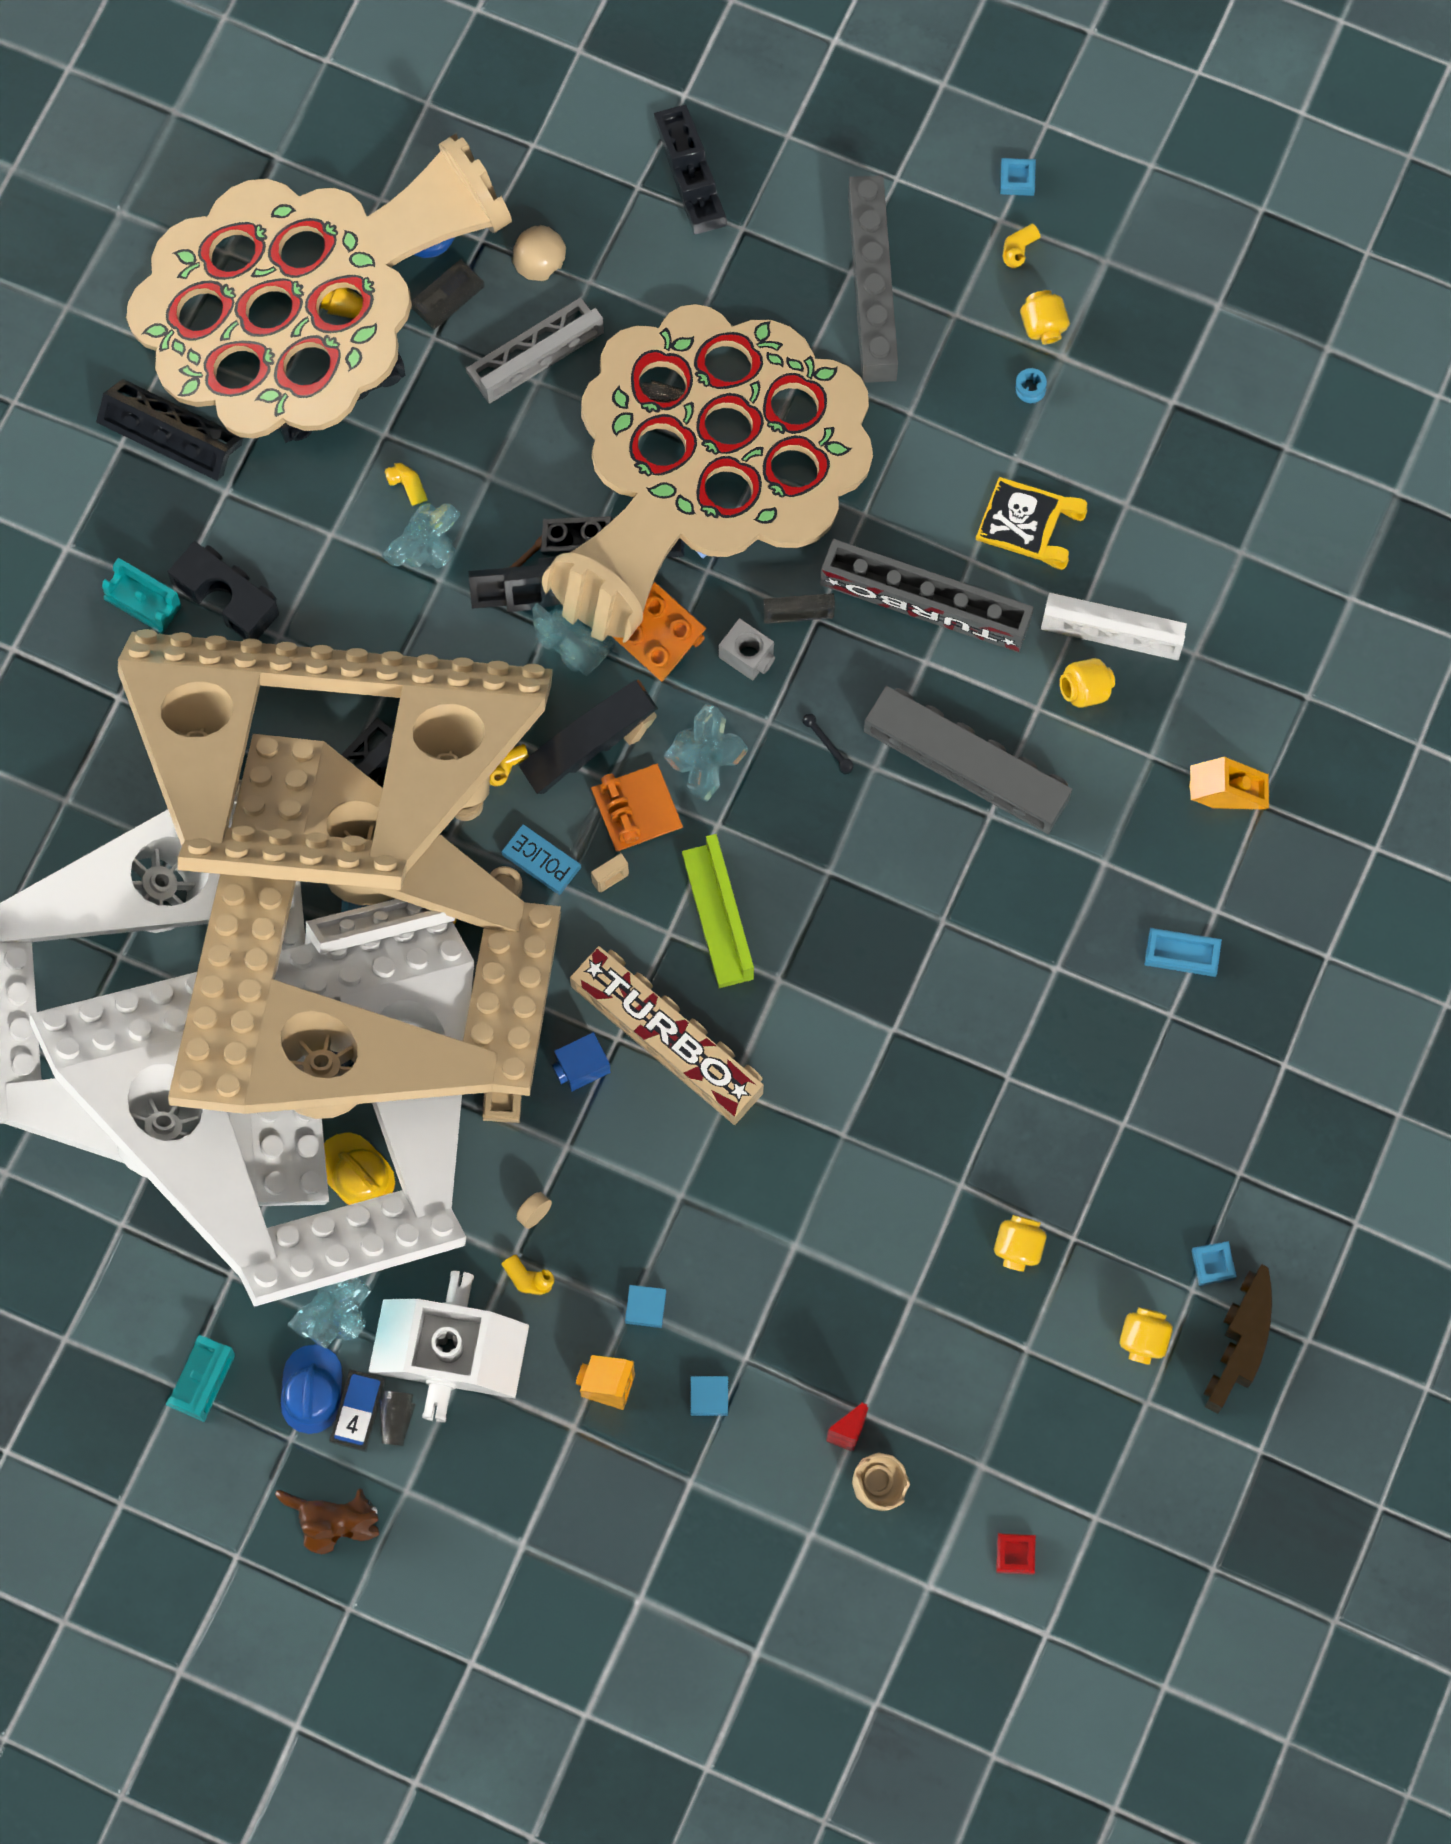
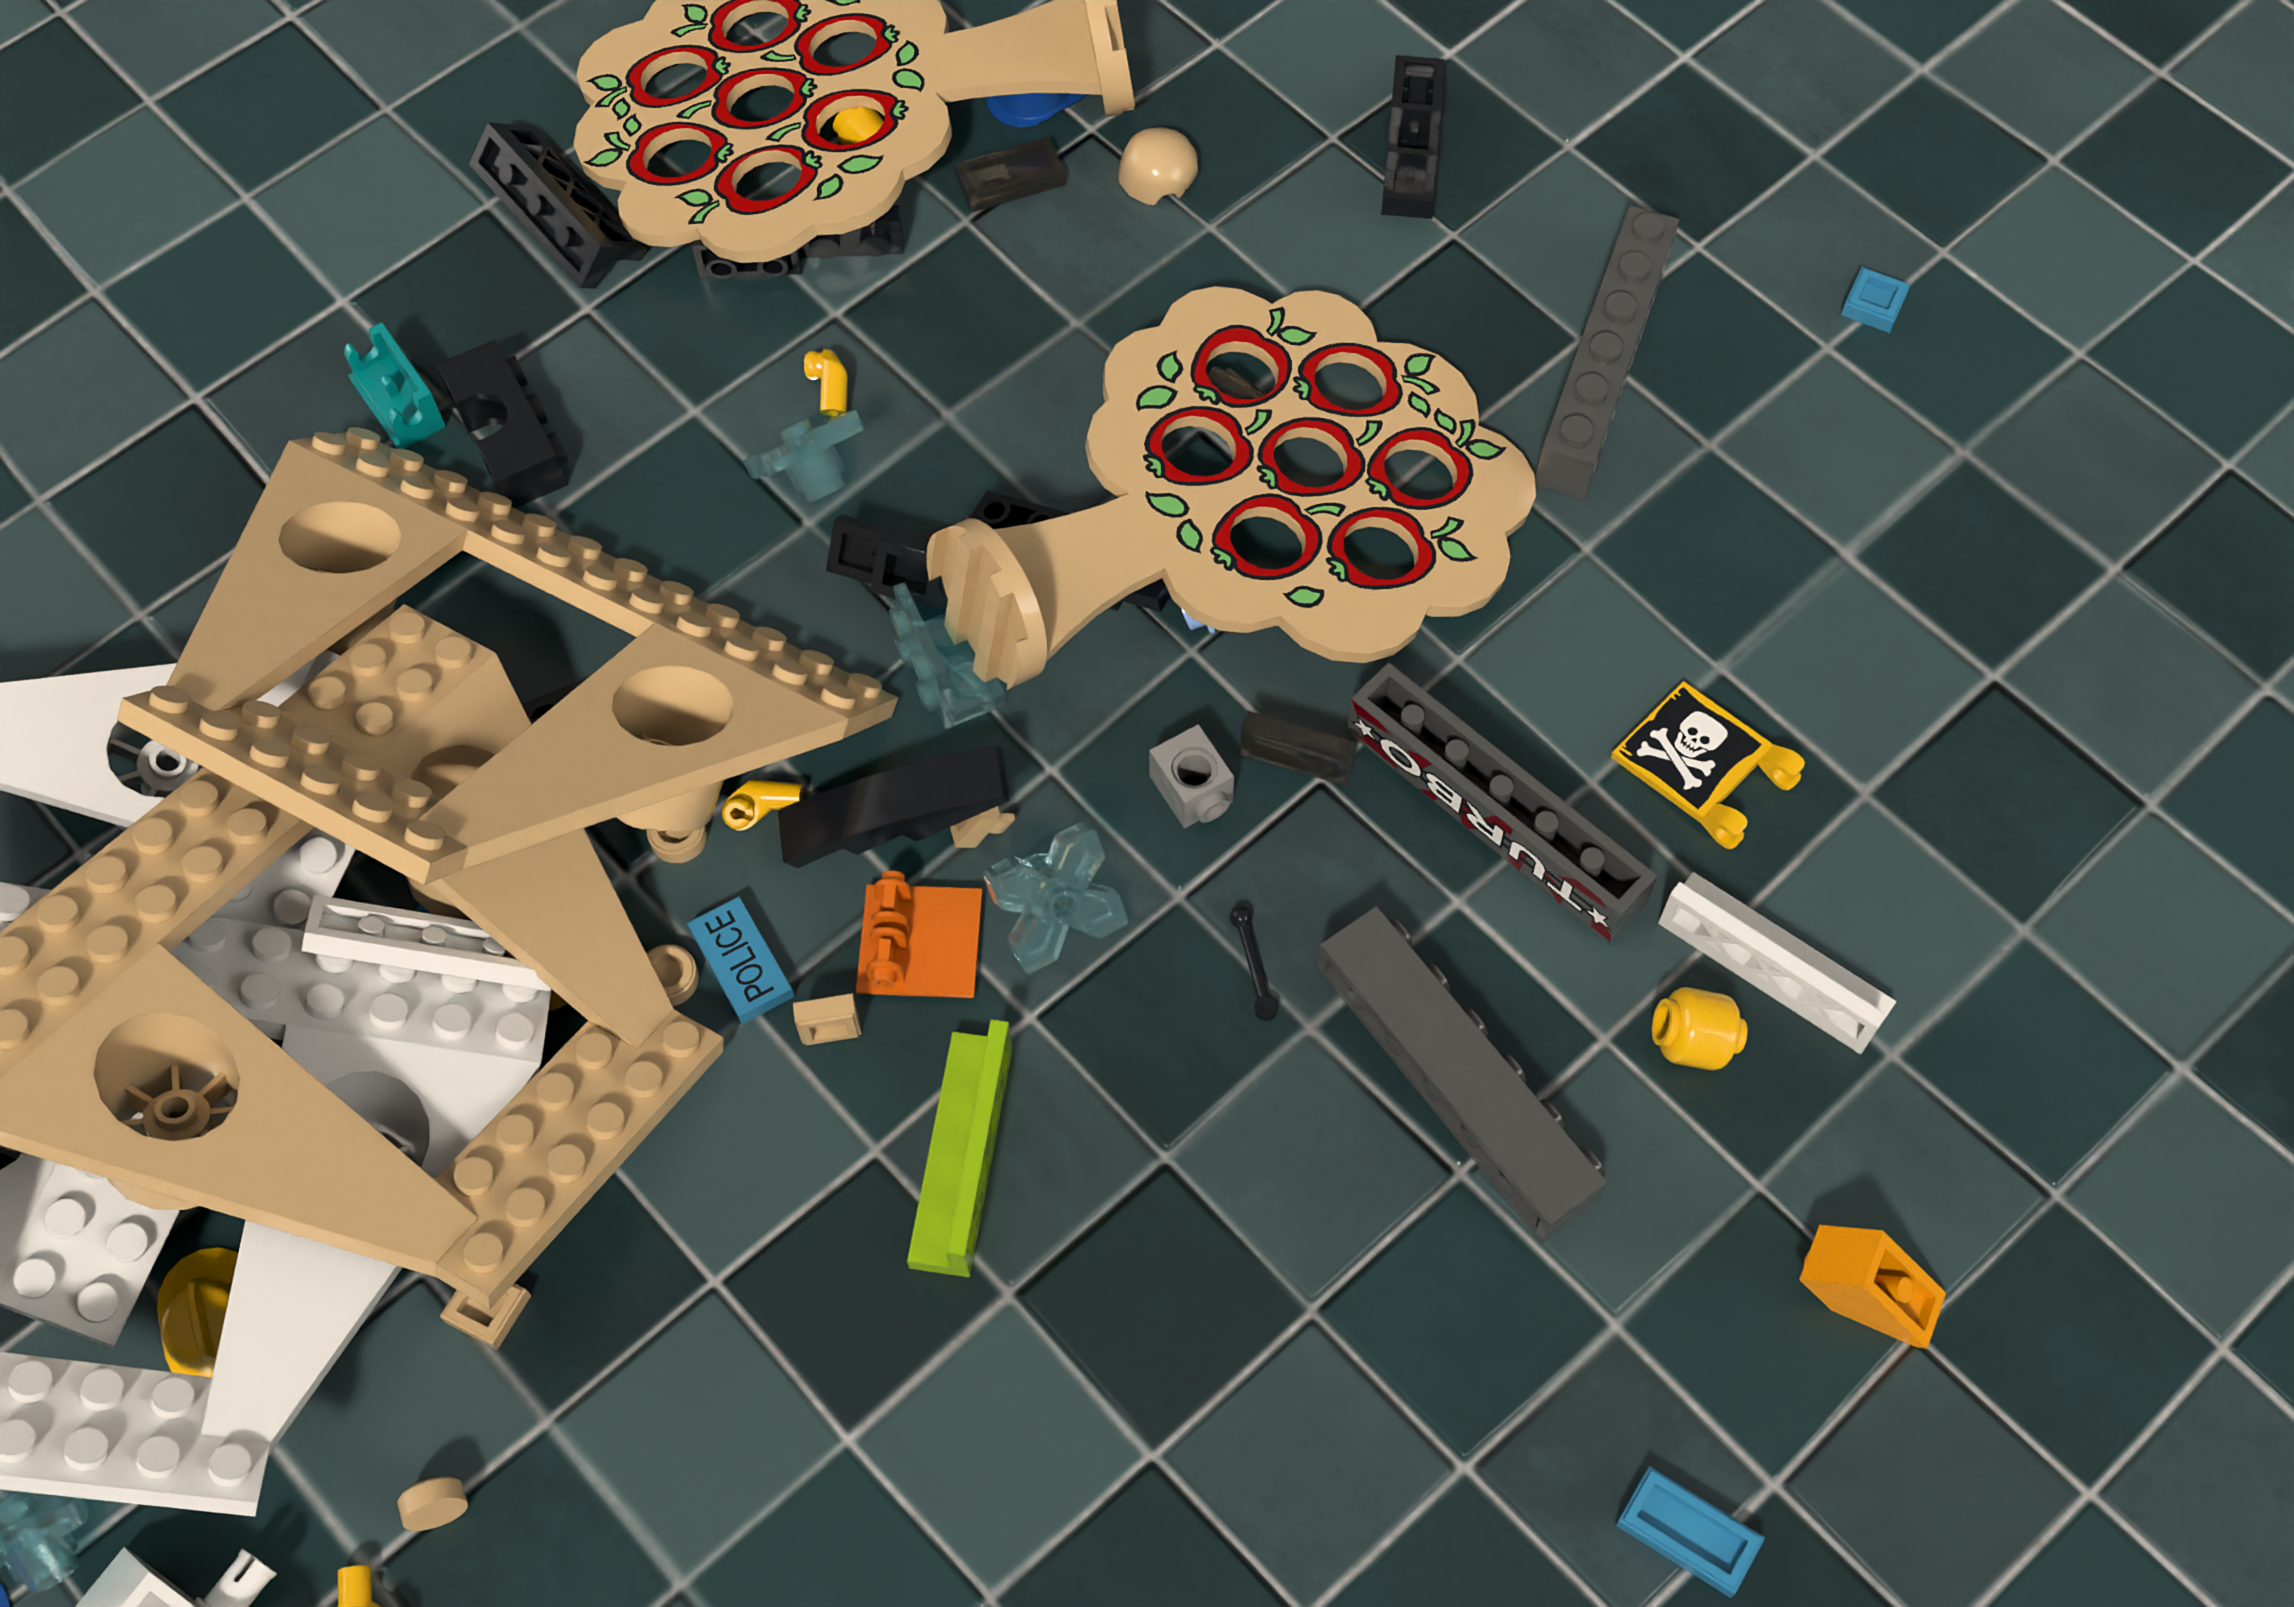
camera: 25 degrees right, 10 degrees down
light grey fence [466,297,604,404] -> none
blue brick [552,1032,611,1092] -> none
brick [570,946,764,1125] -> none
orange hinge [612,582,706,682] -> none
yellow arm [1002,223,1040,268] -> none
dark azure bush [1015,368,1047,403] -> none
yellow head [1020,290,1070,345] -> none

